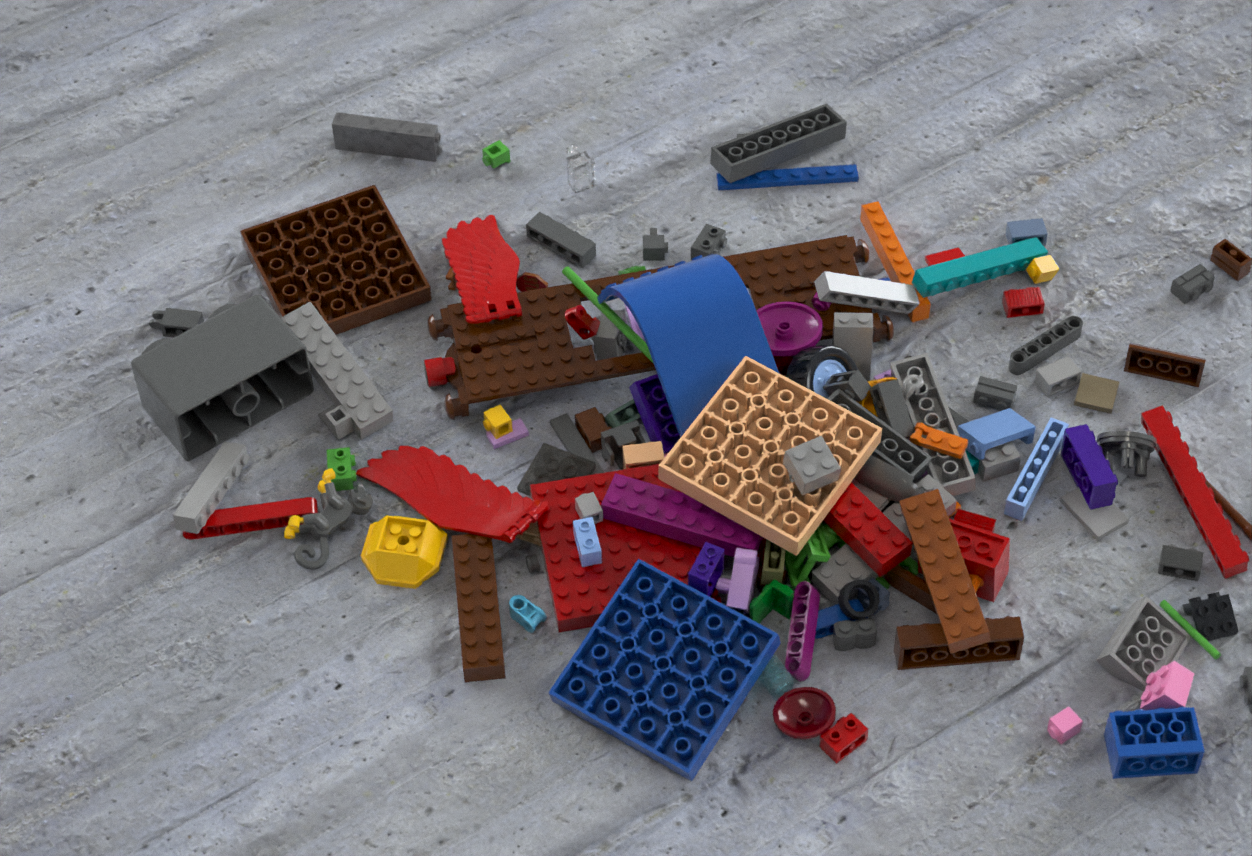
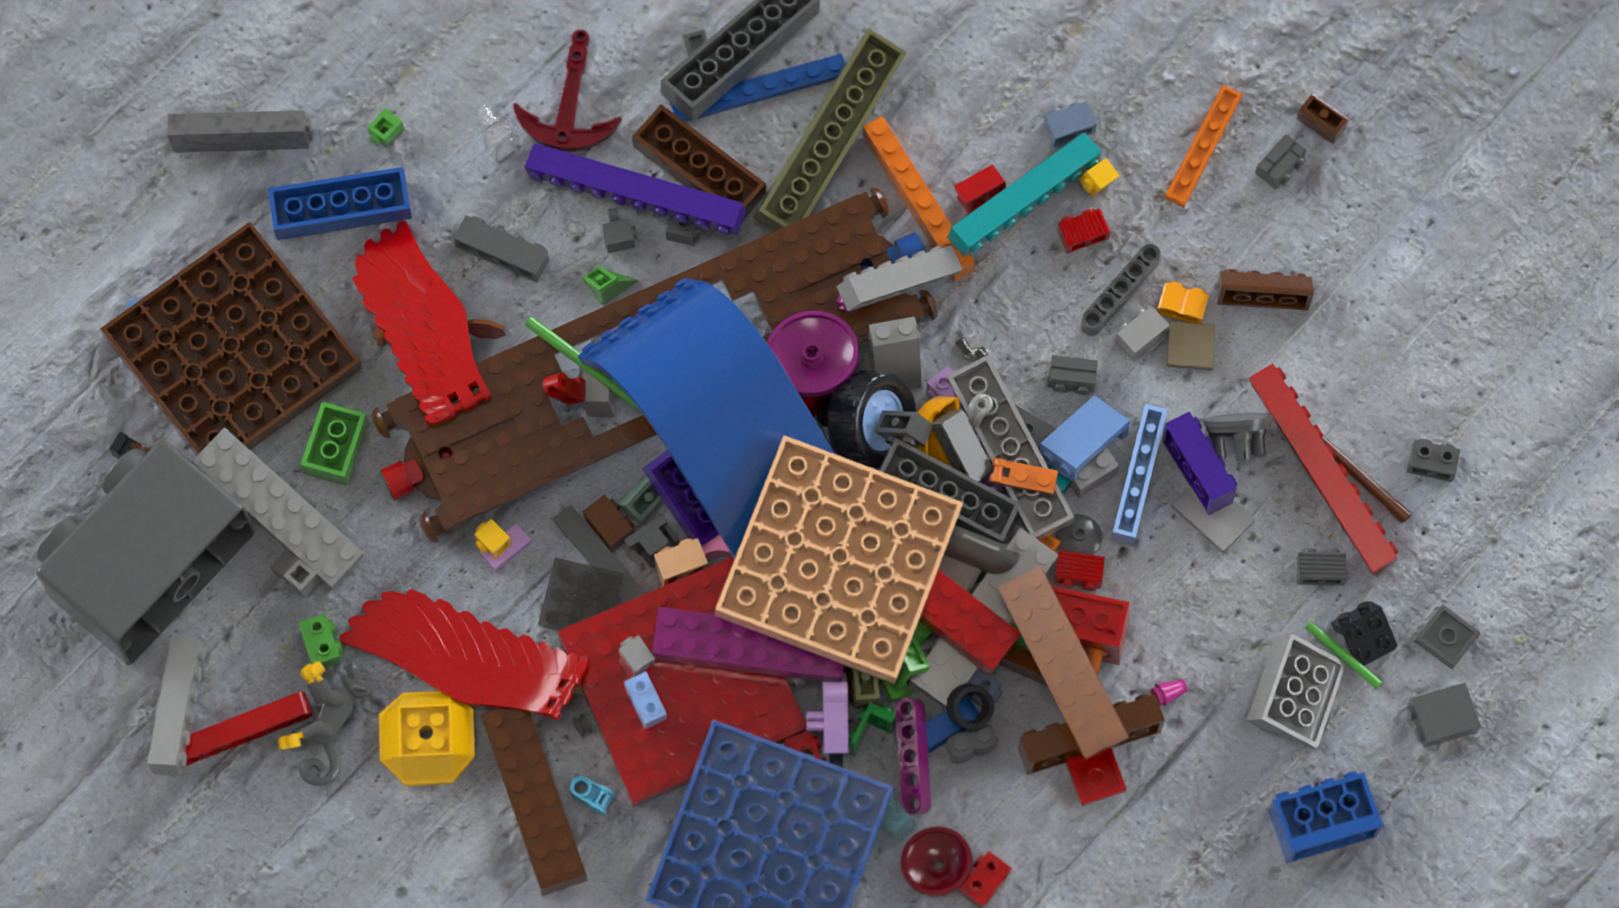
camera: 15 degrees left, 20 degrees up
dark grey hinge [149,308,204,338] -> none
dark purple window [688,542,725,597] -> none
light grey brick [783,436,841,495] -> none
bright pink brick [1047,706,1083,744] -> none
bright pink brick [1140,661,1194,710] -> none
none -> blue brick [268,167,412,240]
none -> bright green brick [300,402,369,486]
none -> dark red piece [513,29,622,152]
none -> dark purple brick [524,143,746,236]
none -> reddish brown brick [632,104,766,220]
none -> olive brick [753,28,907,231]
none -> dark grey dish [1055,514,1102,555]
none -> red plate [1065,747,1127,806]
none -> dark pink cone [1151,679,1188,706]
none -> light orange brick [1157,281,1209,324]
none -> orange tile [1164,85,1243,208]

